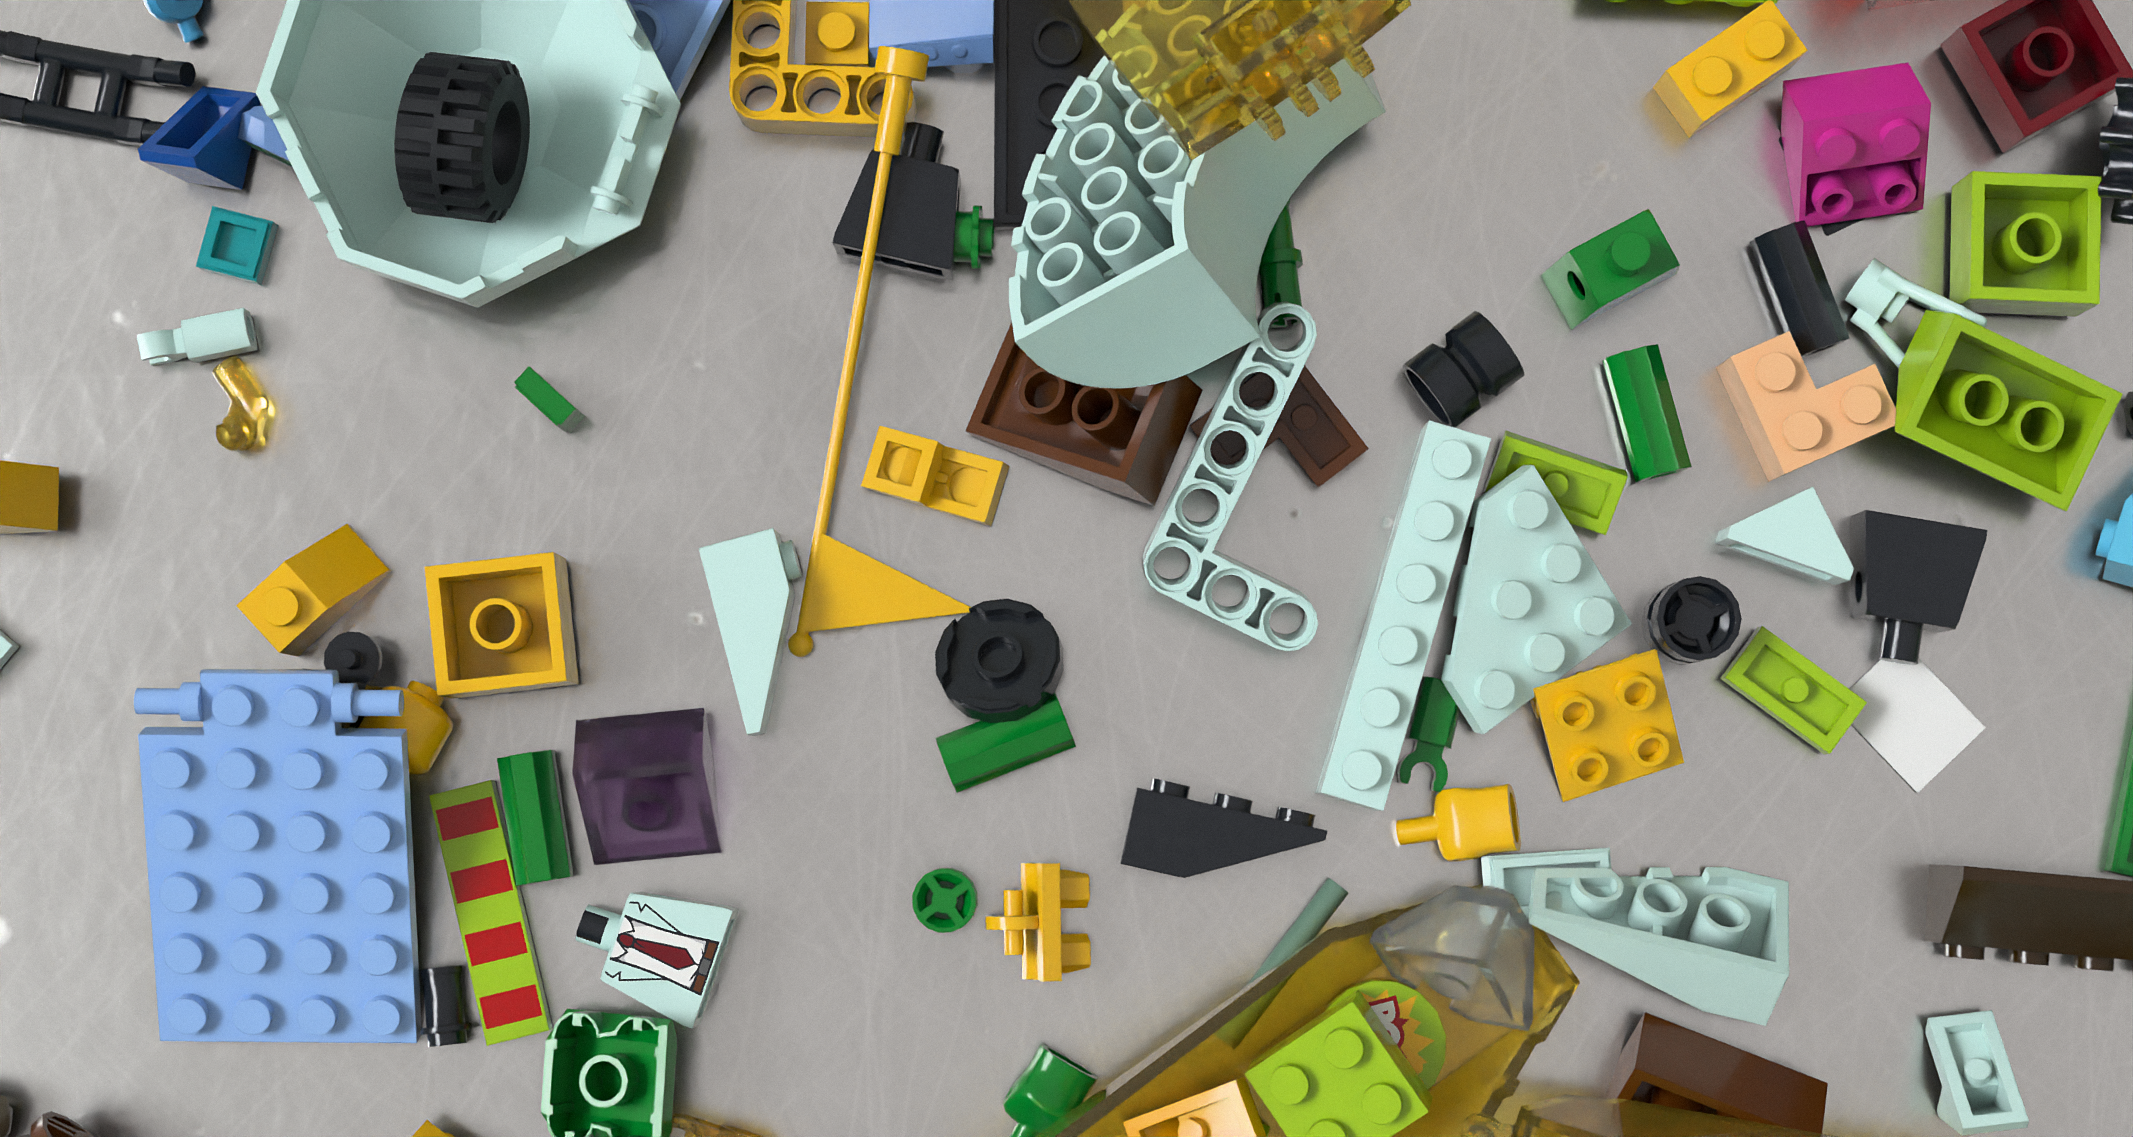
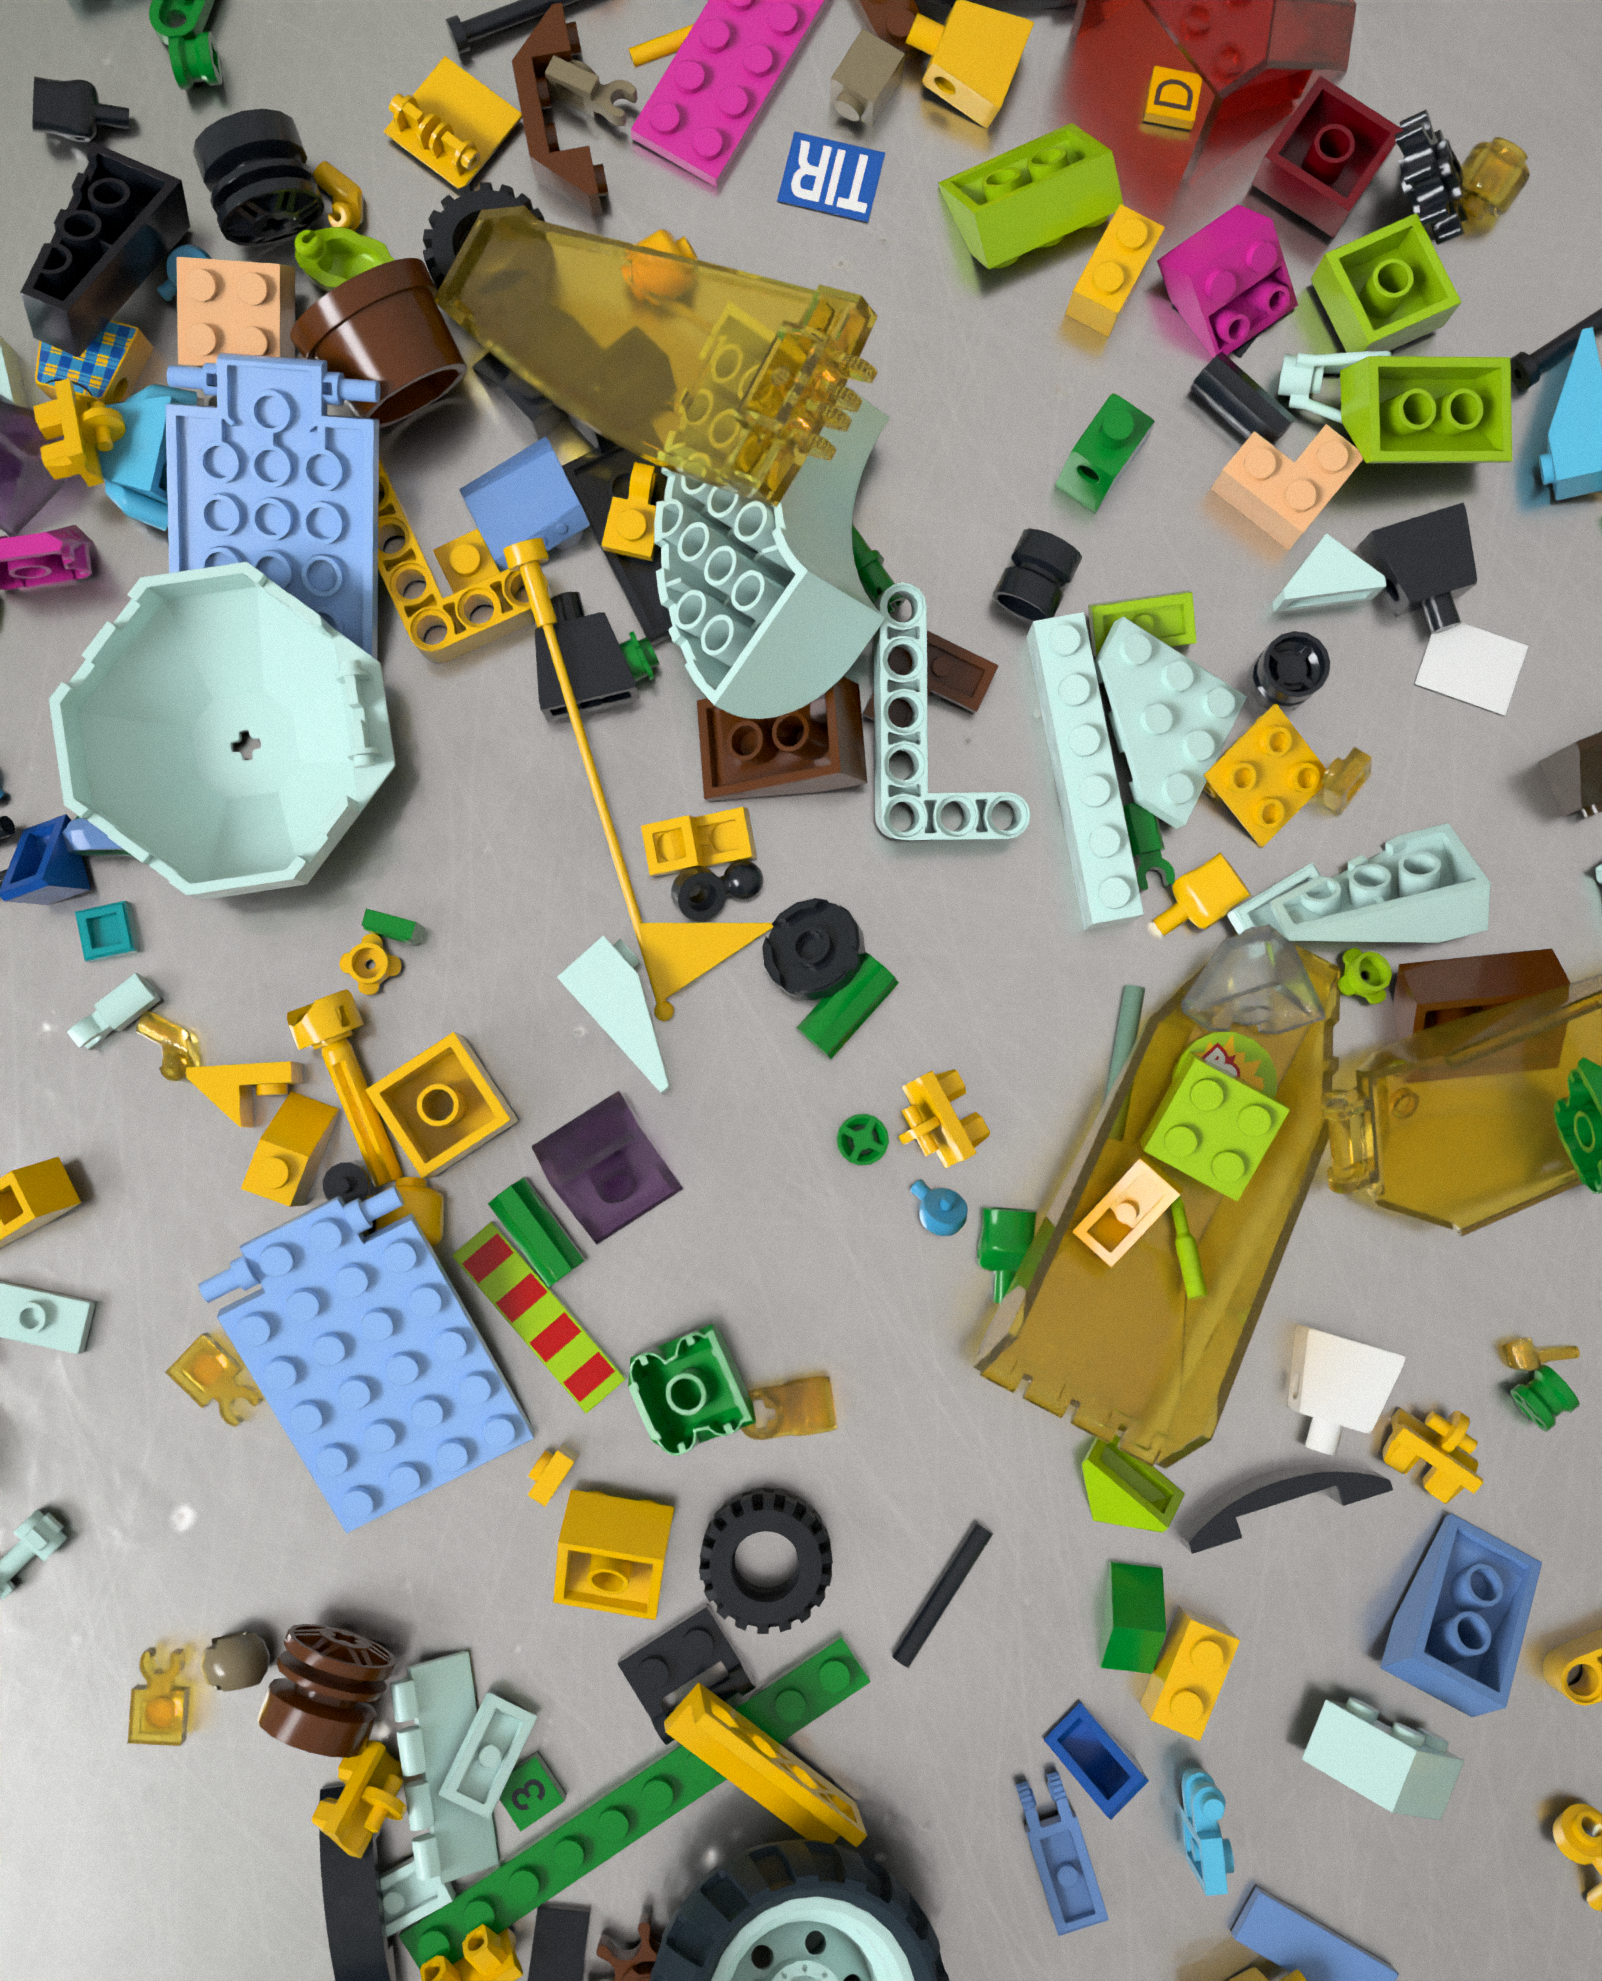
camera: 35 degrees left, 0 degrees up
black tyre [394,52,530,223] -> none
black pin [420,965,472,1047] -> none
torso [575,892,739,1028] -> none
black slope [1120,778,1327,878] -> none
green axle [1603,344,1692,483] -> none
lime plate [1720,626,1867,754] -> none
none -> clear yellow plate [165,1332,263,1427]
none -> yellow slope [186,1061,303,1128]
none -> yellow piece [287,989,403,1187]
none -> yellow plate [339,934,402,995]
none -> yellow plate [528,1444,579,1507]
none -> yellow plate [601,462,657,562]
none -> black plate [671,860,764,921]
none -> dark azure piece [911,1180,968,1236]
none -> clear yellow plate [1321,747,1372,815]
none -> lime plate [1338,948,1392,1005]

